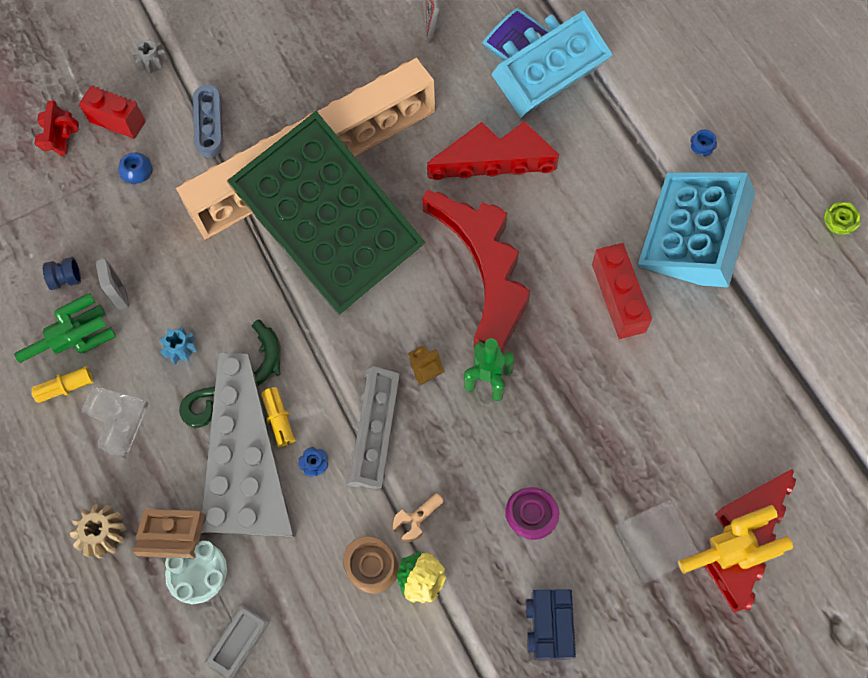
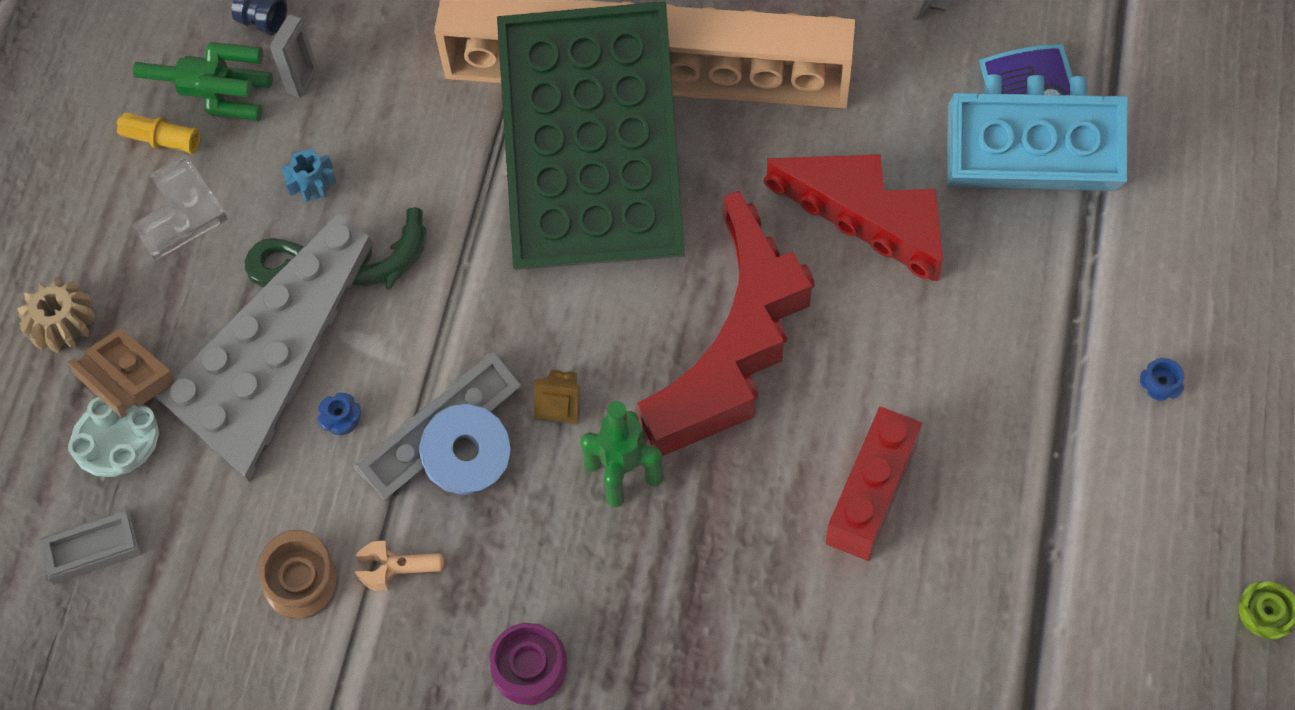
camera: 40 degrees right, 5 degrees down
yellow axle [261,387,296,447] -> none
light yellow piece [396,551,447,603] -> none
medium azure slope [638,172,755,287] -> none
none -> light blue tile [419,404,511,495]

